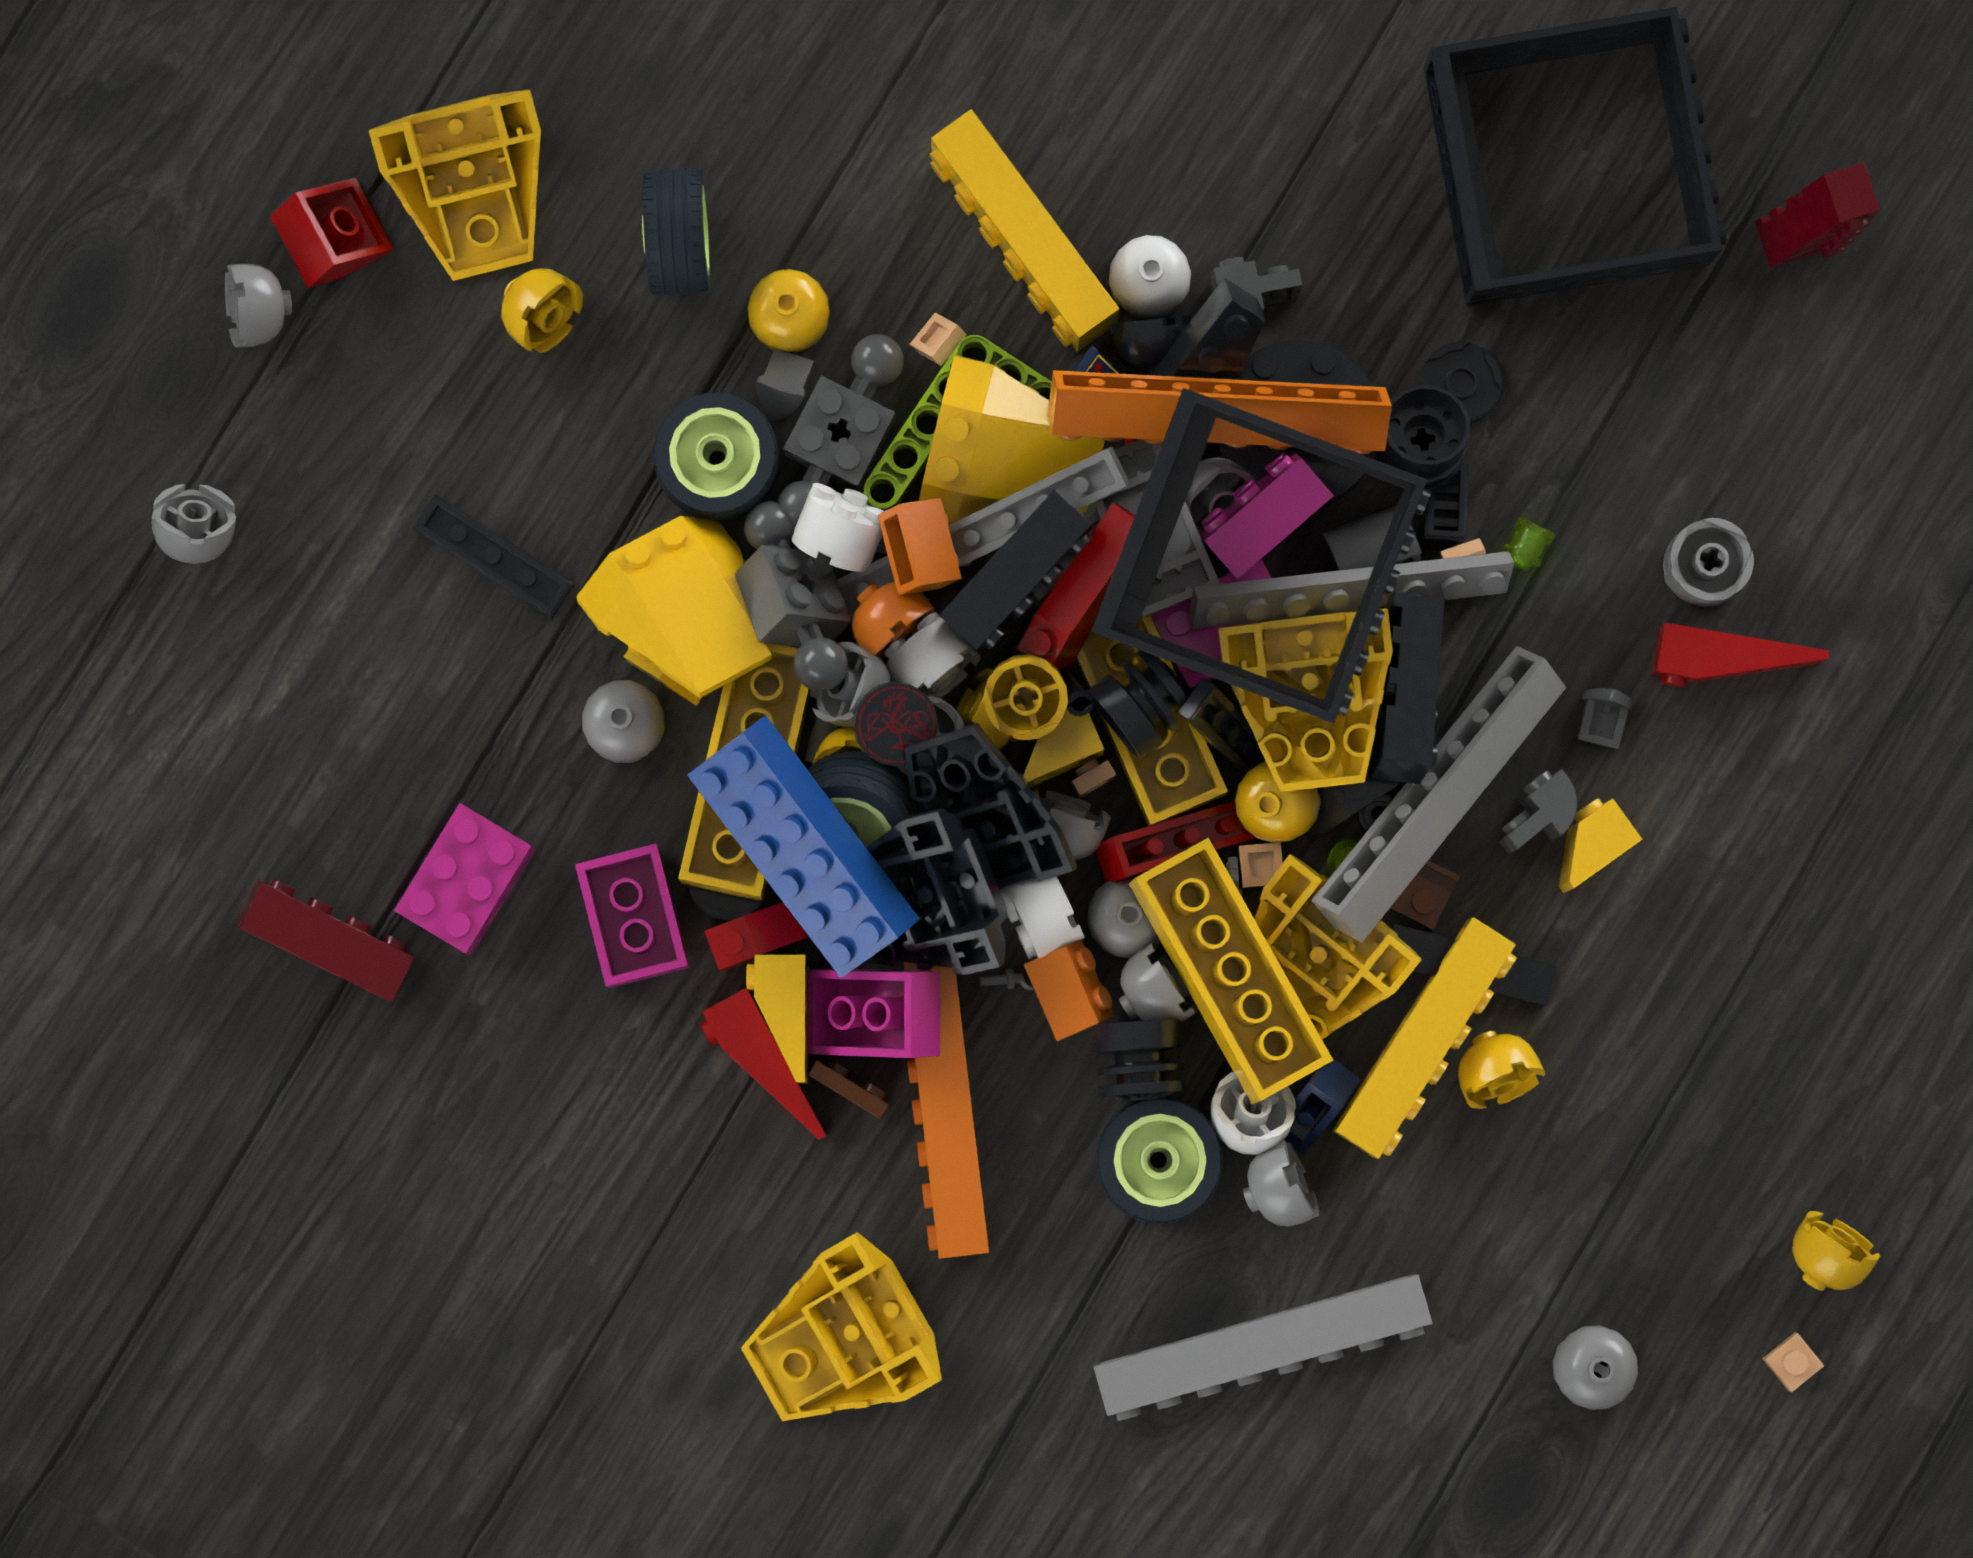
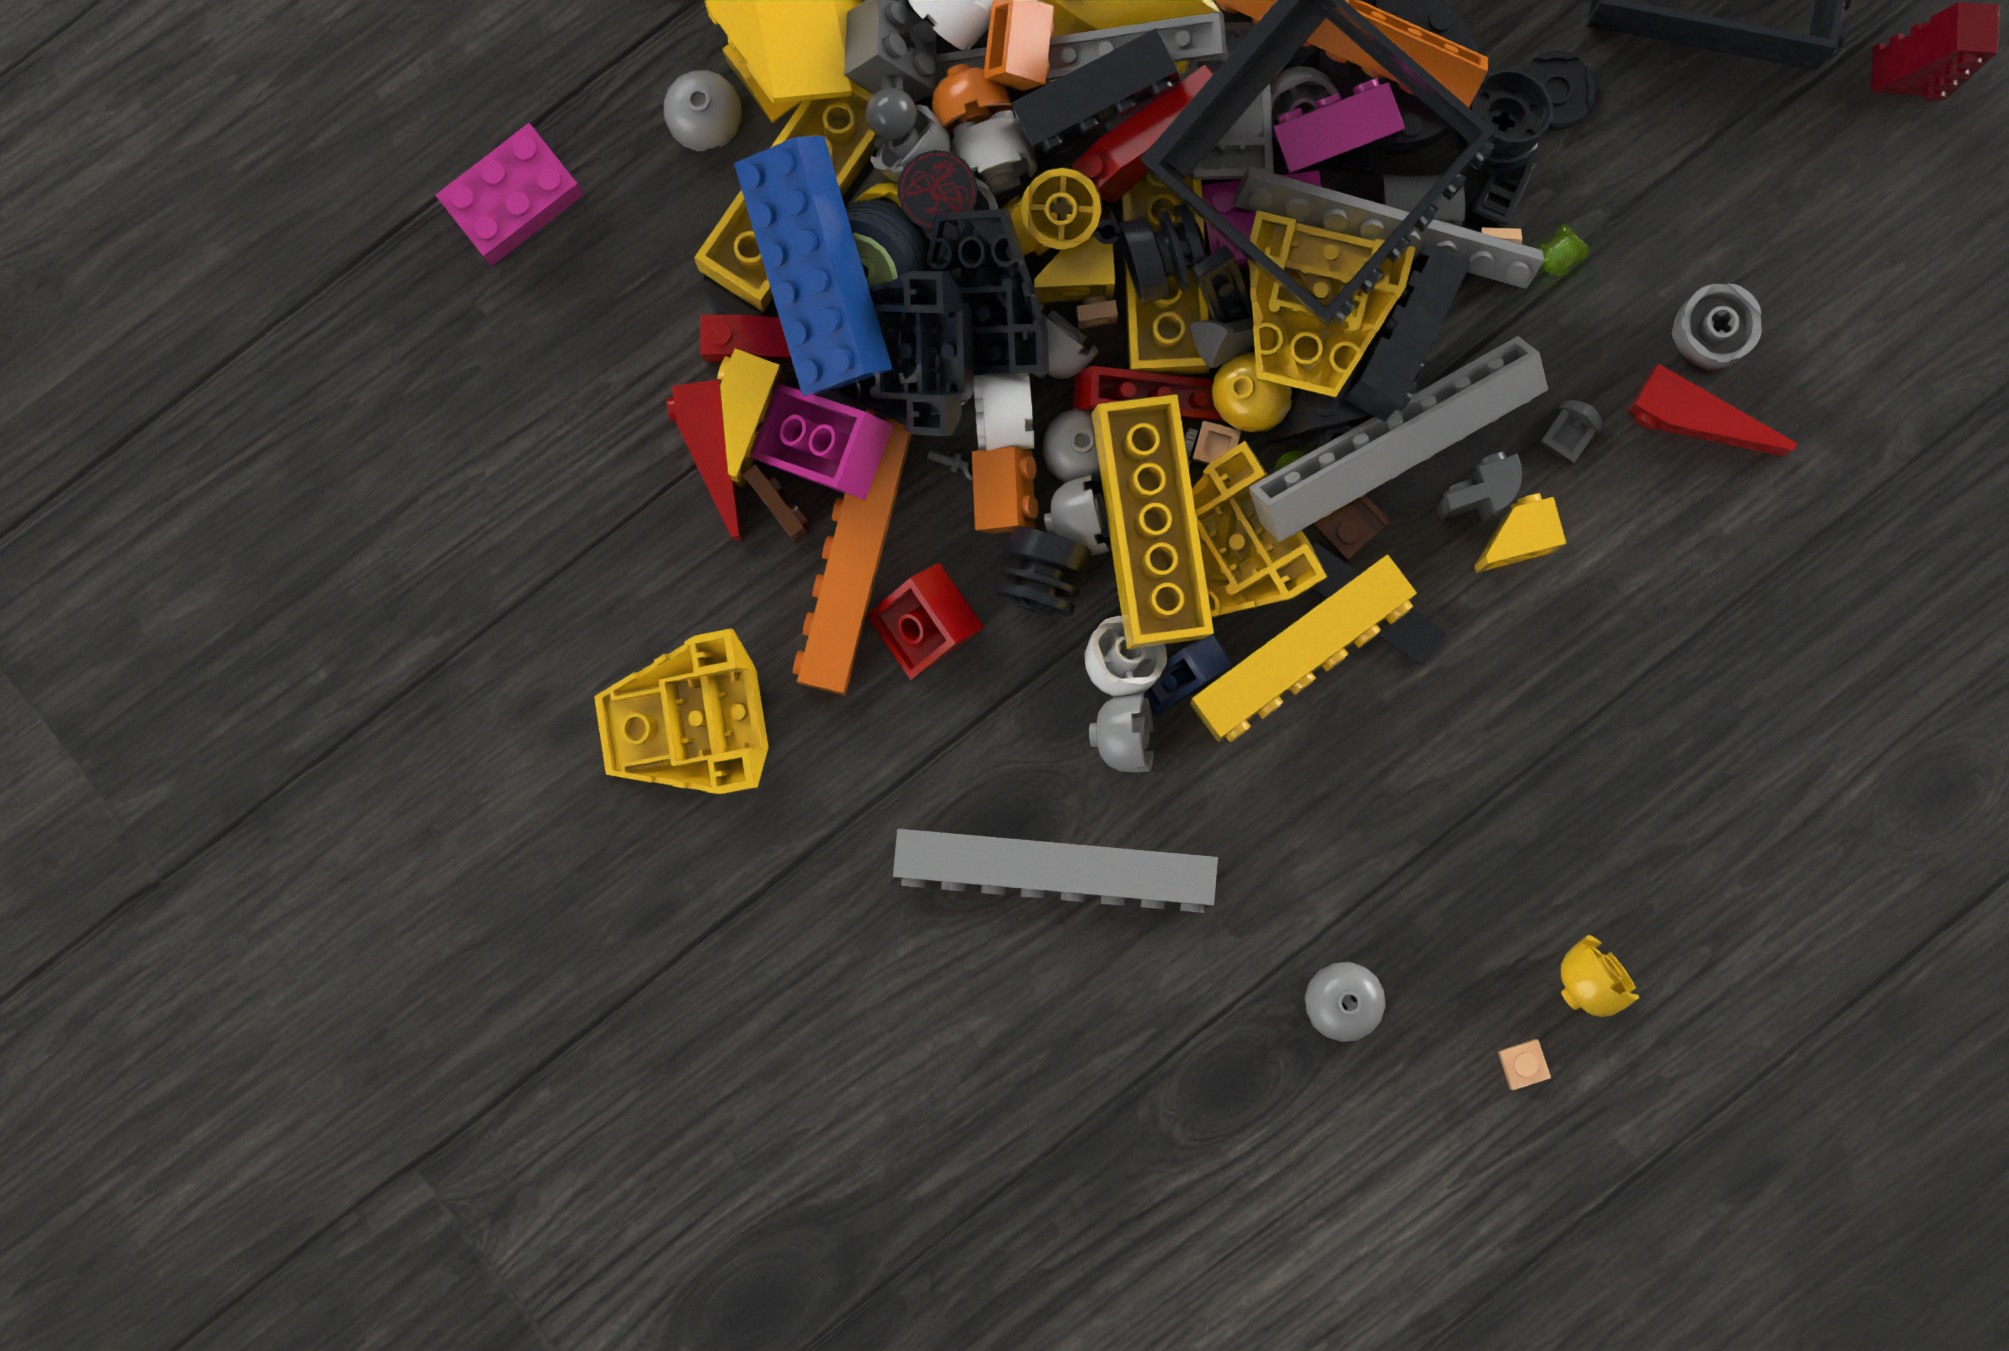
camera: 25 degrees right, 0 degrees up
dark red wedge [235,879,414,1002] -> none
dark pink brick [575,843,691,988] -> none
wheel [1095,1097,1223,1224] -> none
yellow cylinder [1458,1031,1545,1109] -> none
none -> red slope [866,562,984,680]
none -> dark grey tile [1190,317,1254,368]

